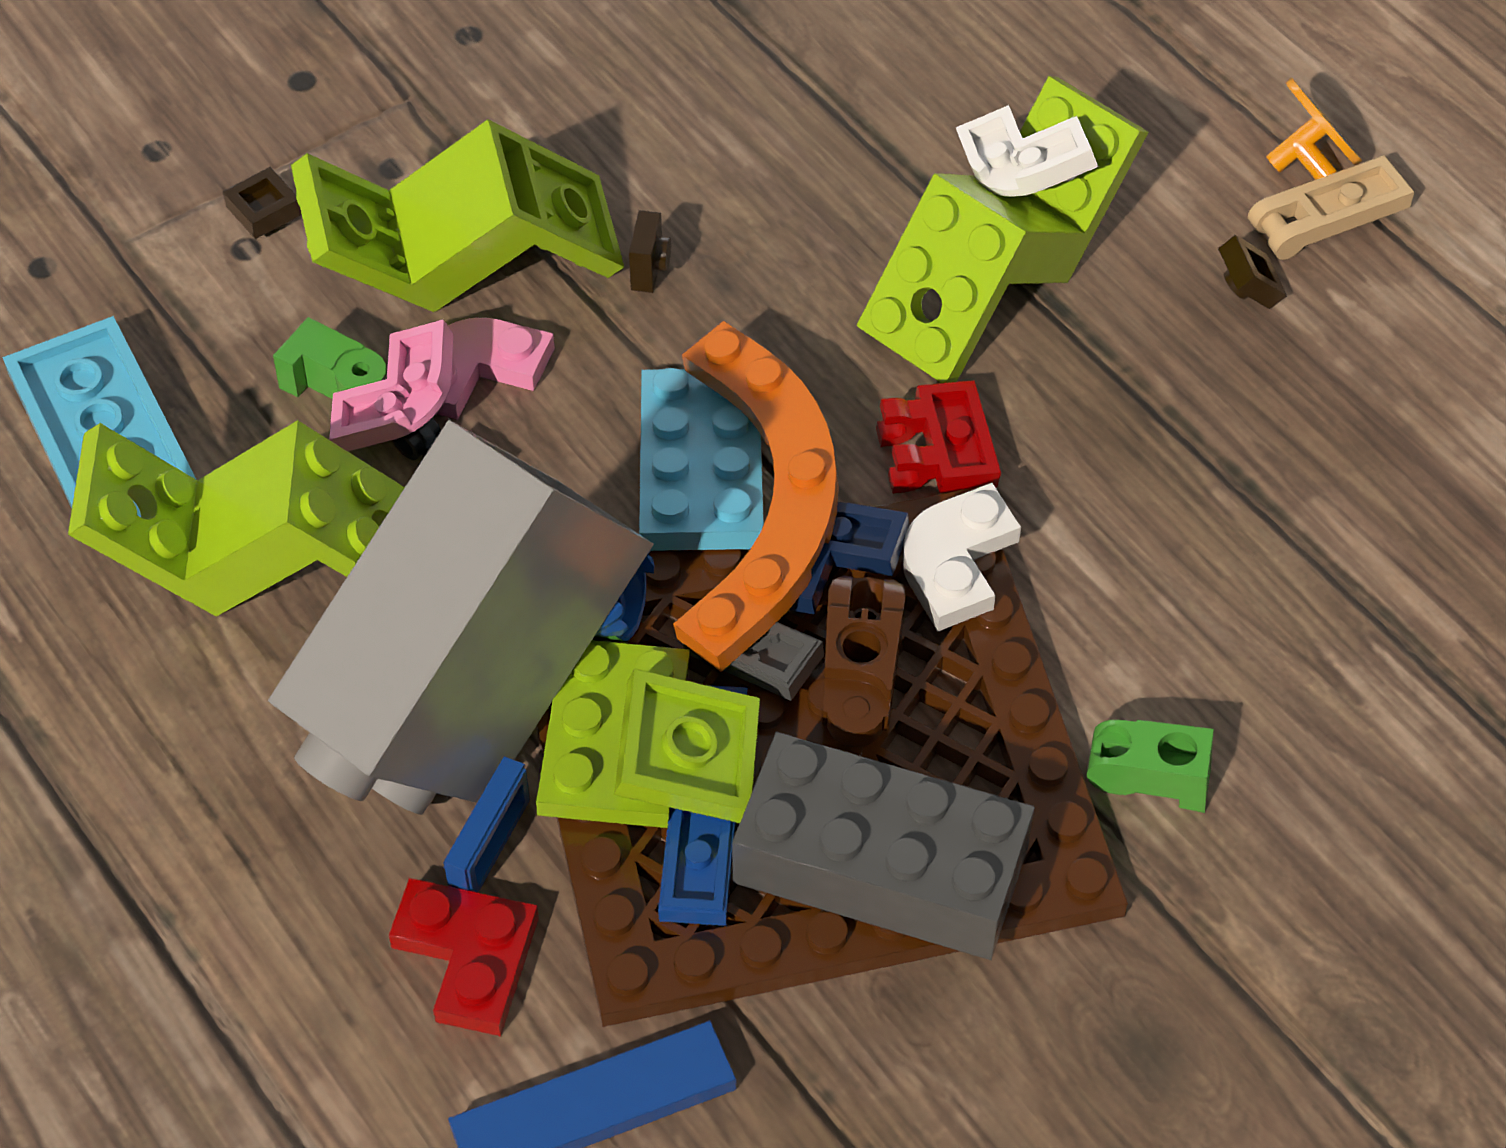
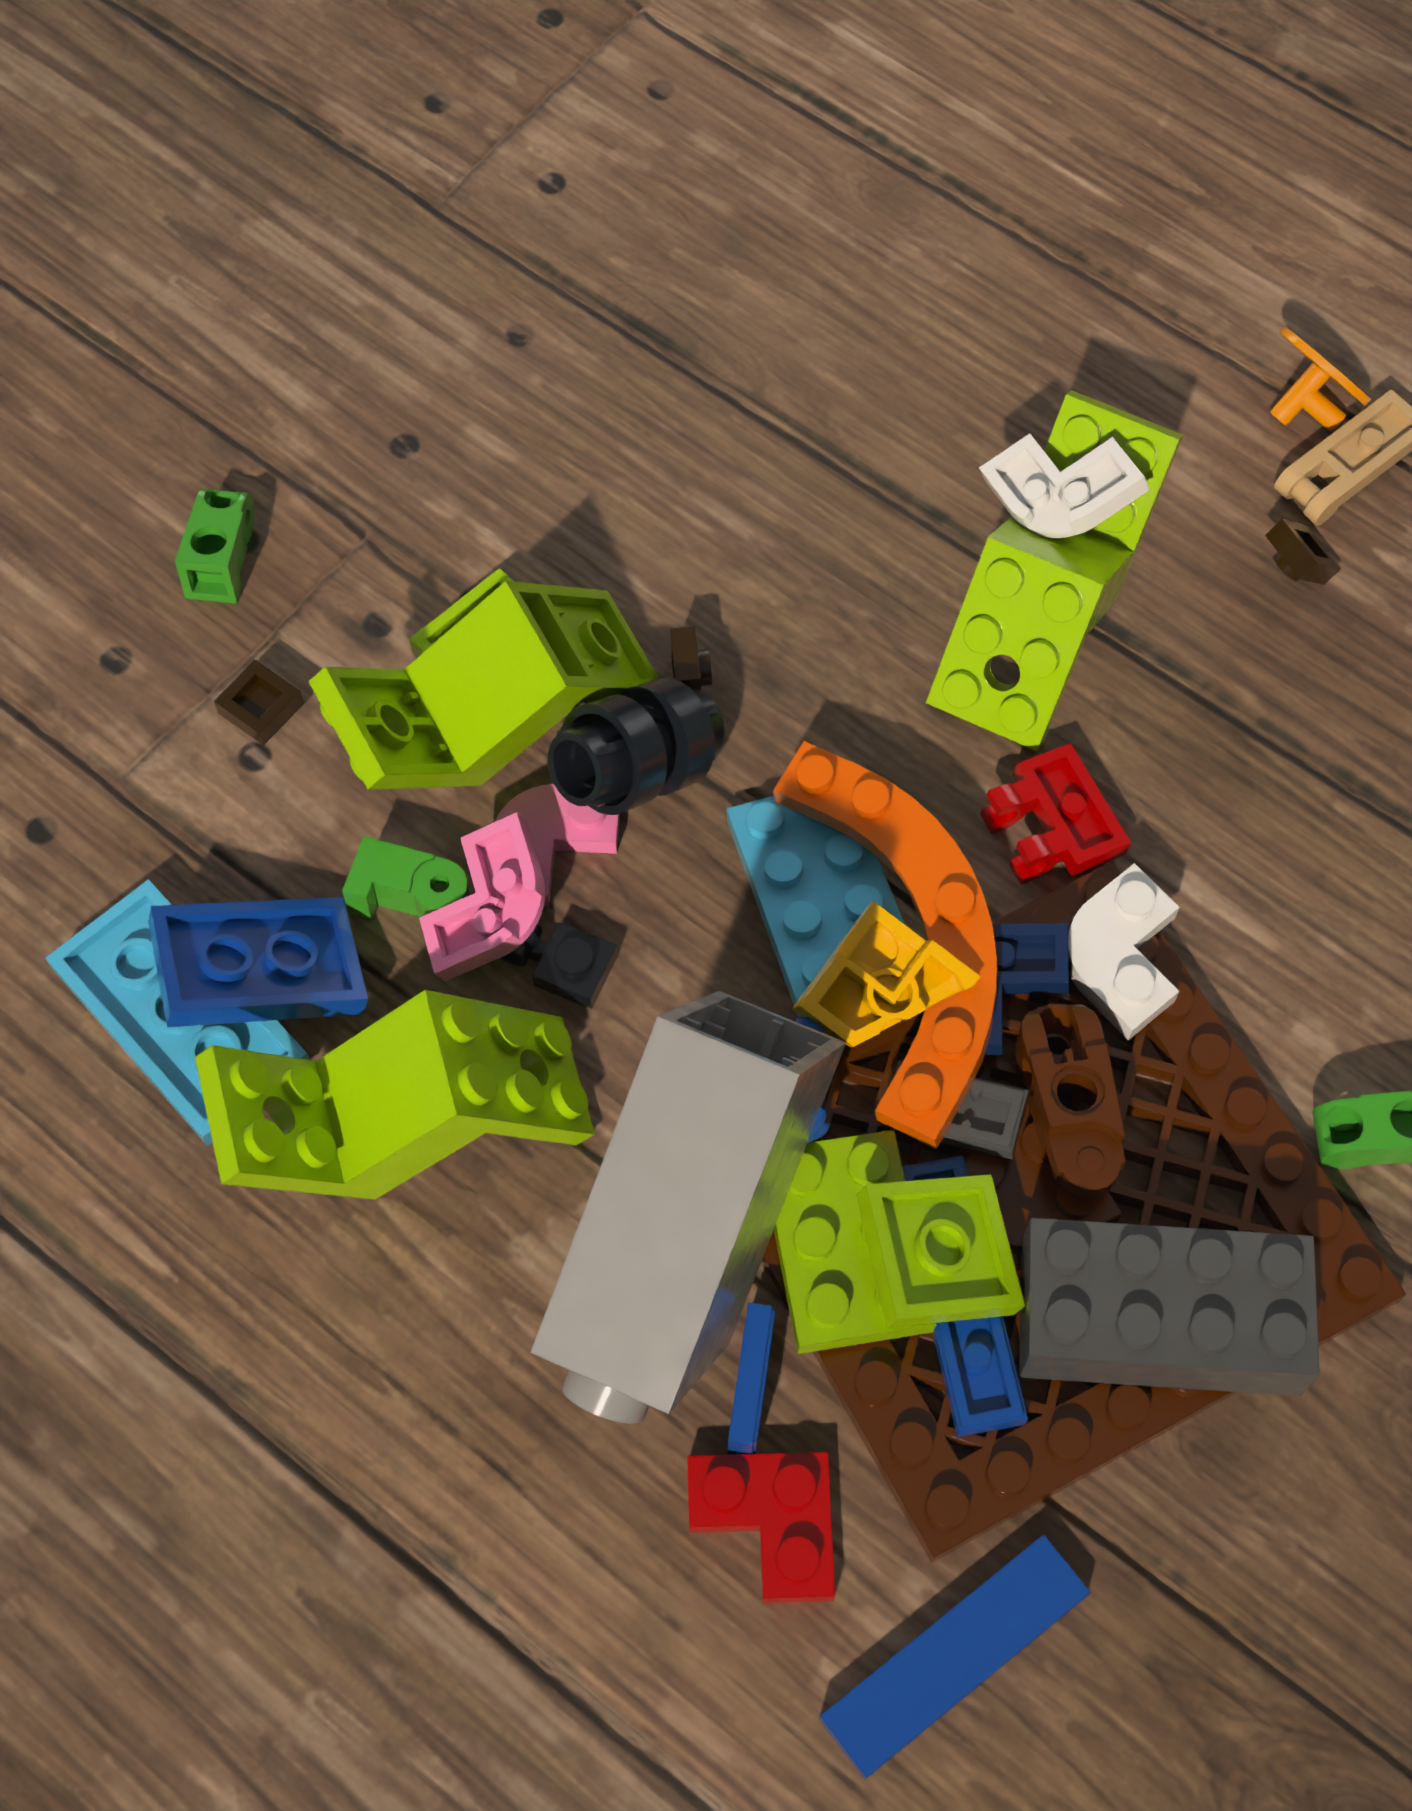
camera: 15 degrees left, 10 degrees up
none -> blue plate [148,897,368,1027]
none -> bright green leg [175,488,254,604]
none -> black piece [548,677,725,815]
none -> yellow slope [792,902,981,1047]

